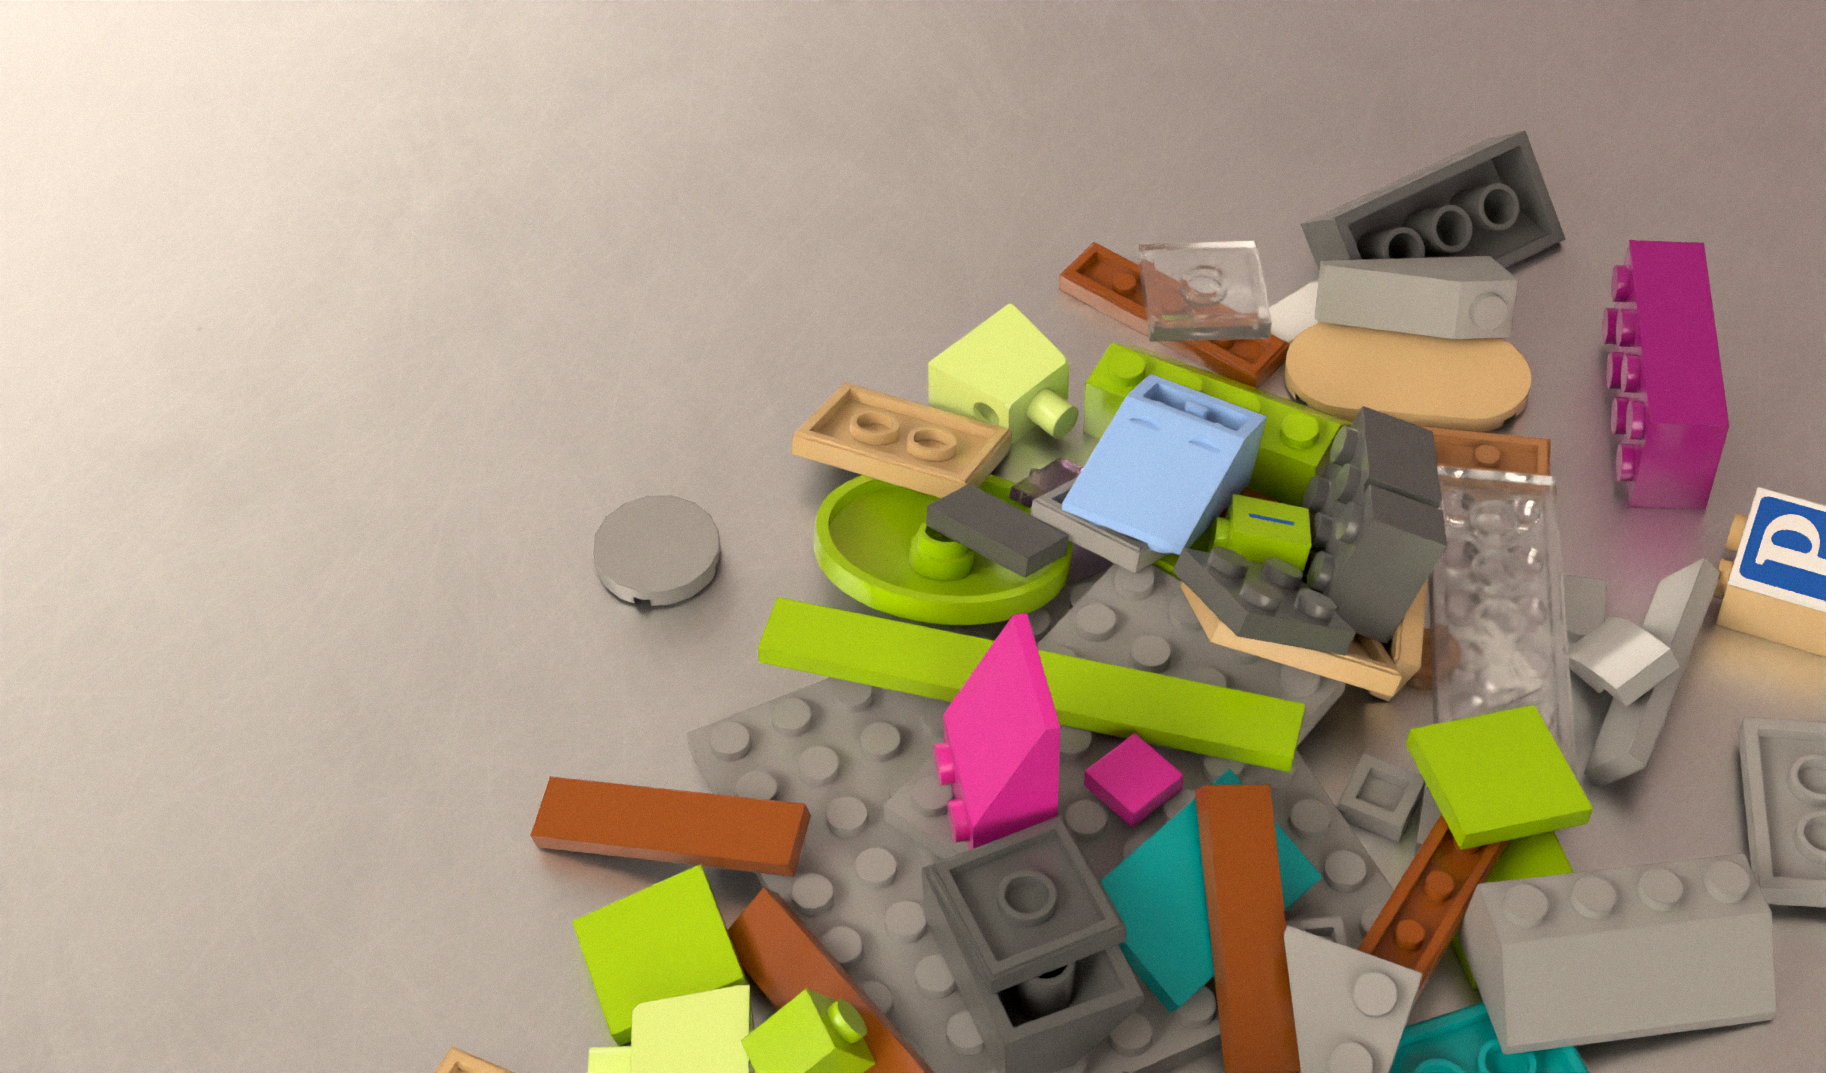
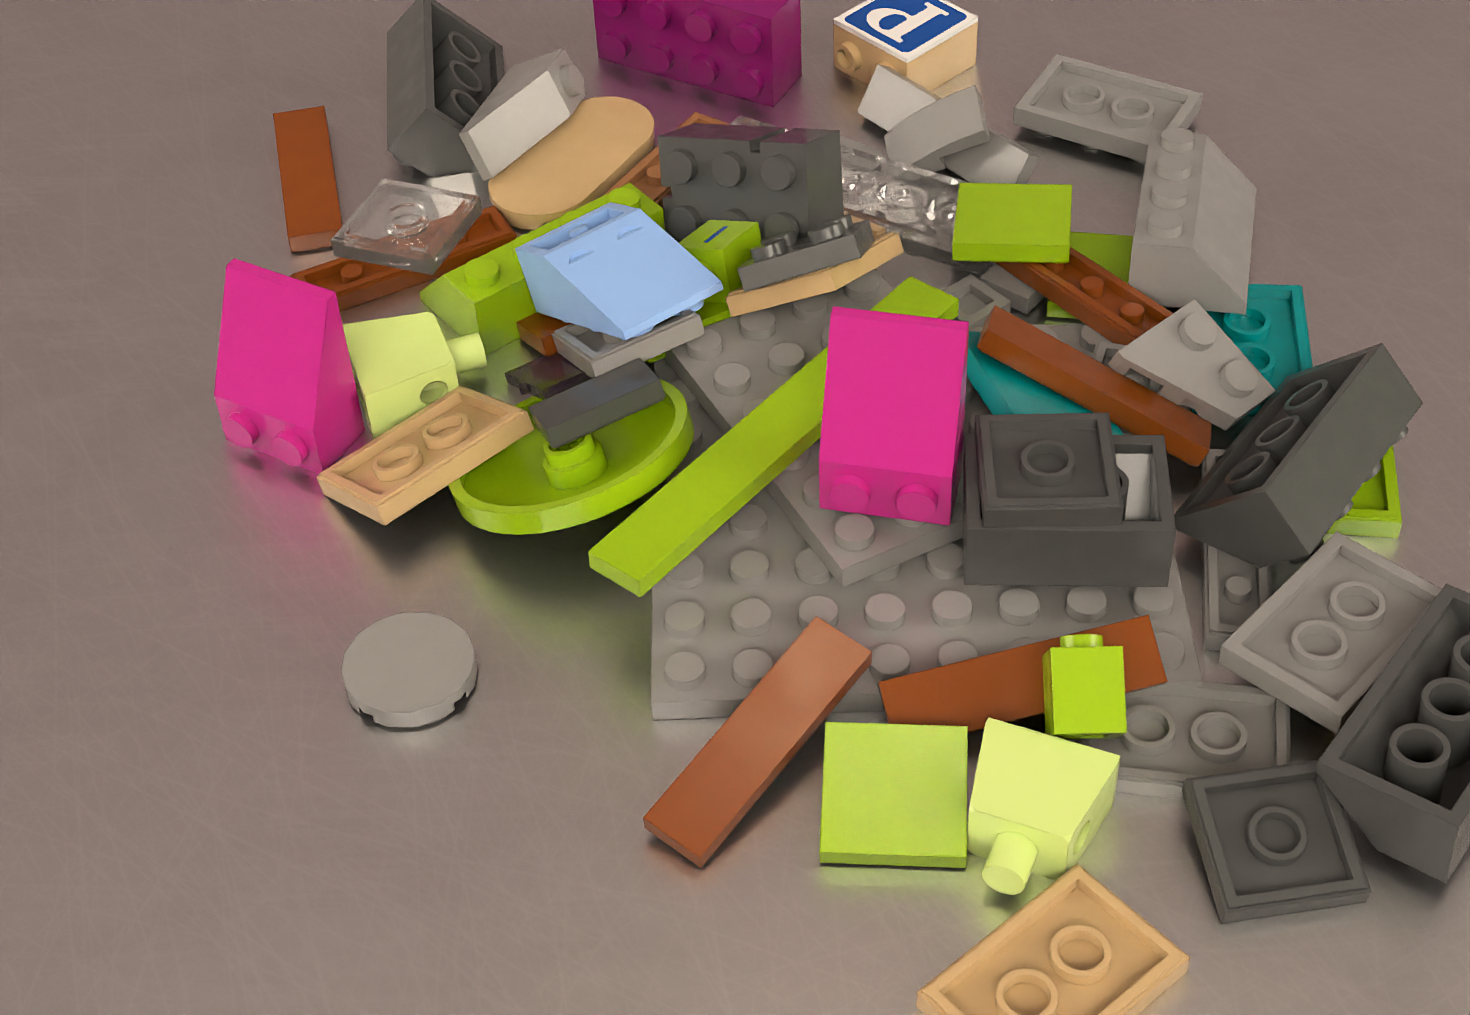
camera: 65 degrees left, 5 degrees down
none -> dark pink slope [214,258,365,474]
none -> dark orange tile [273,106,346,253]

